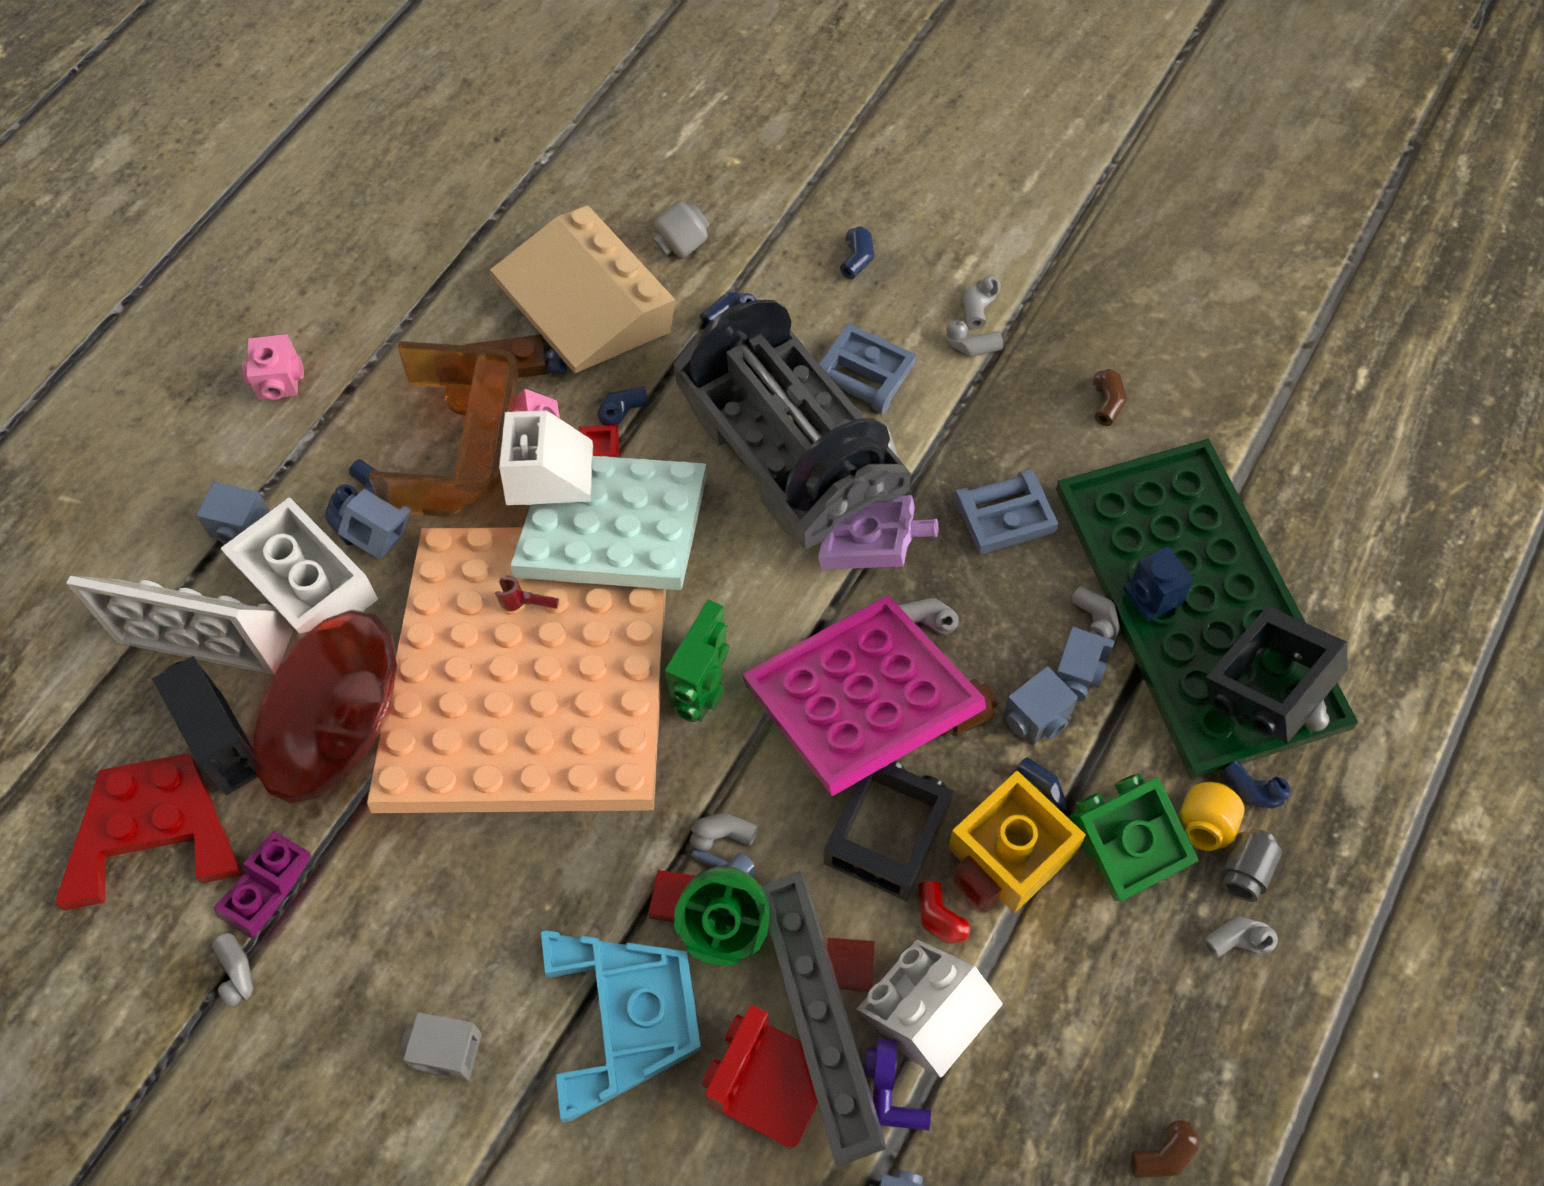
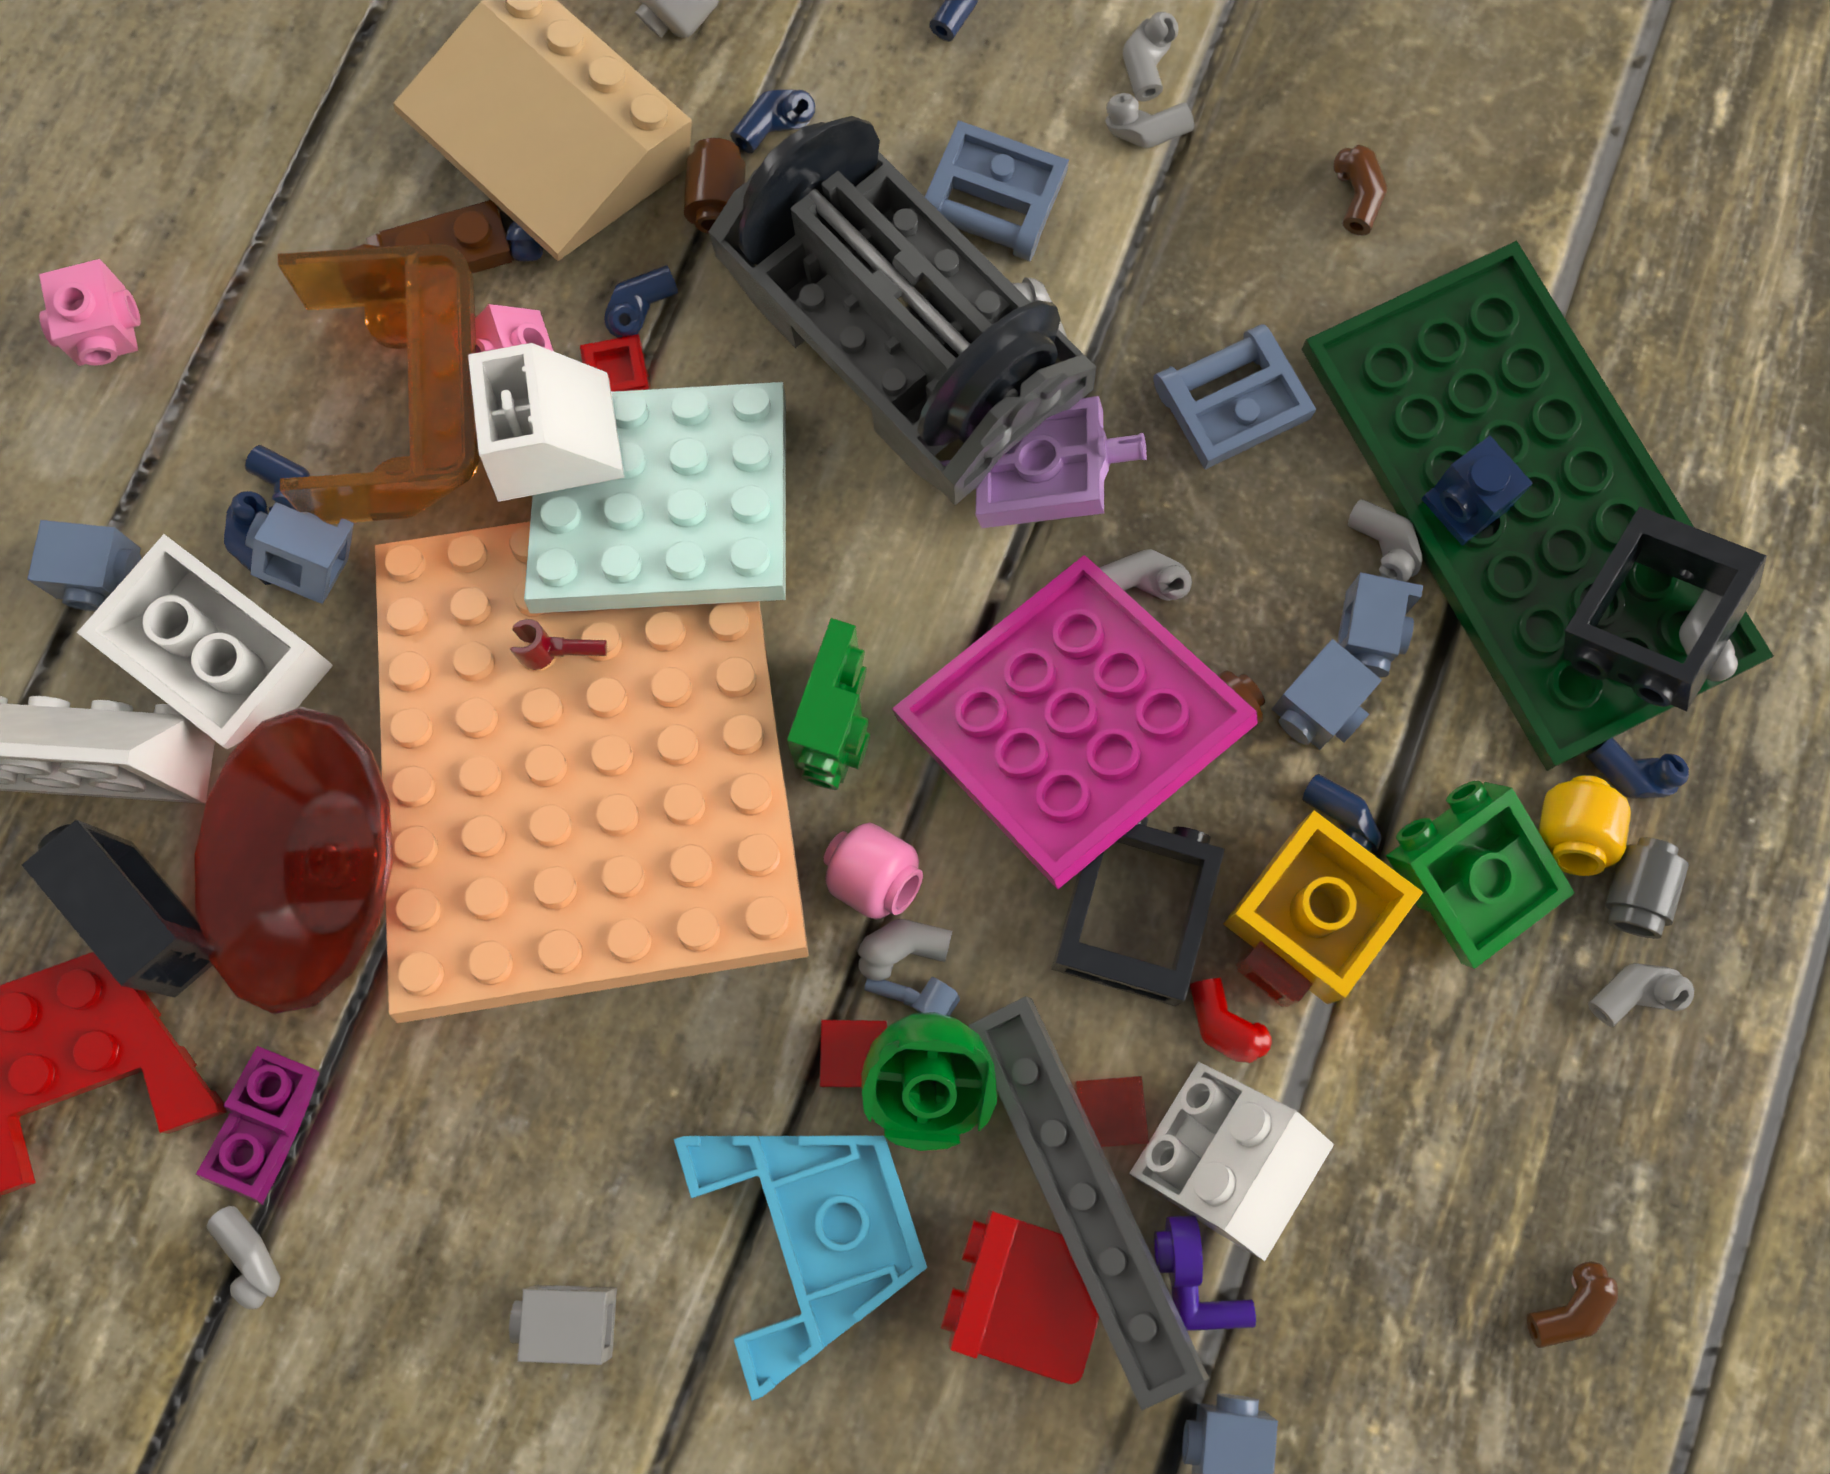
camera: 10 degrees left, 15 degrees up
none -> reddish brown brick [684,138,746,234]
none -> bright pink head [824,823,923,919]

